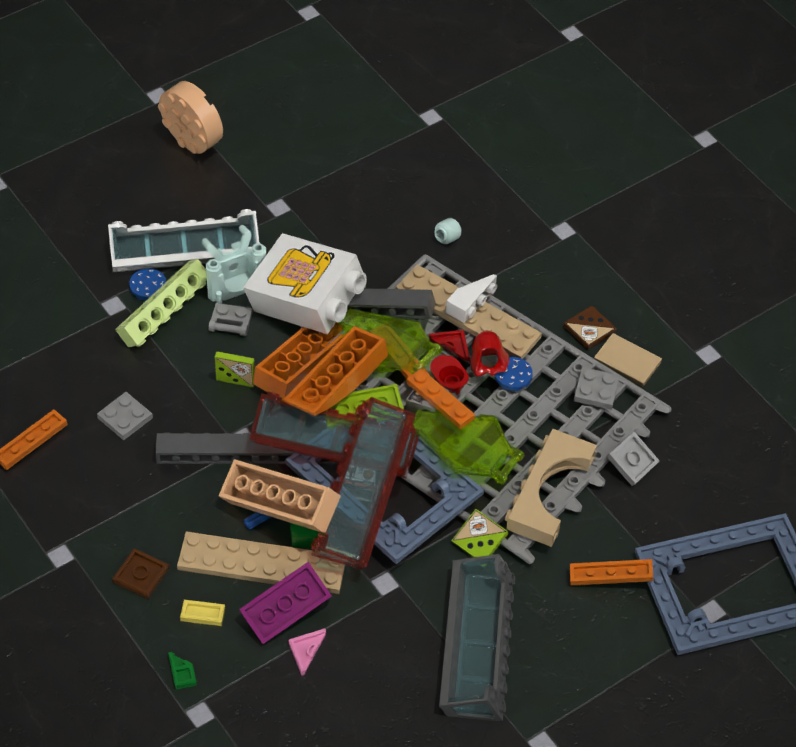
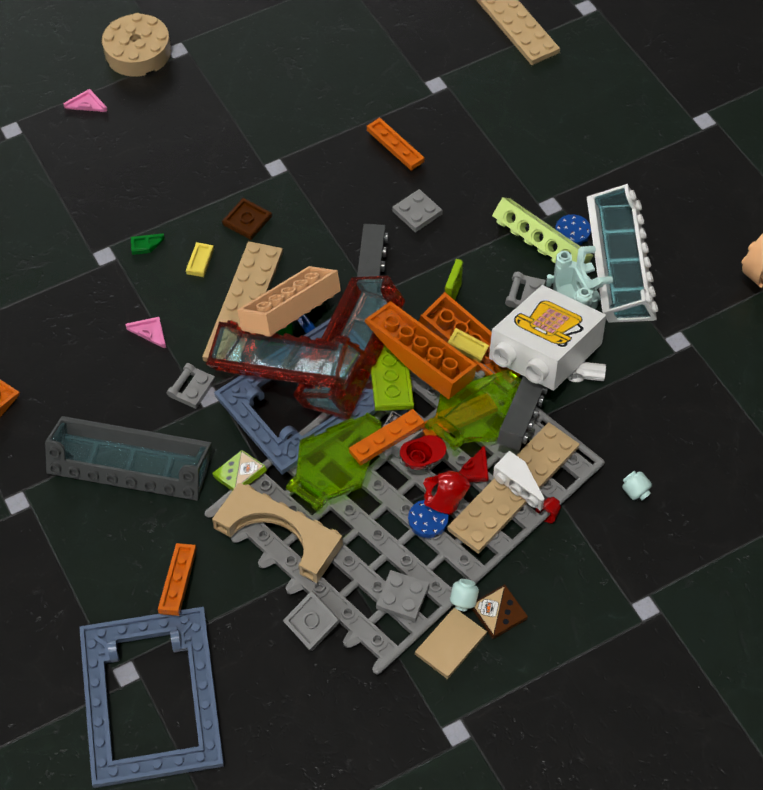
camera: 100 degrees right, 5 degrees up
magenta plate [239,562,332,644] -> none
none -> light grey plate [166,363,216,409]
none -> light yellow tile [448,328,489,363]
none -> light aqua head [450,579,479,611]

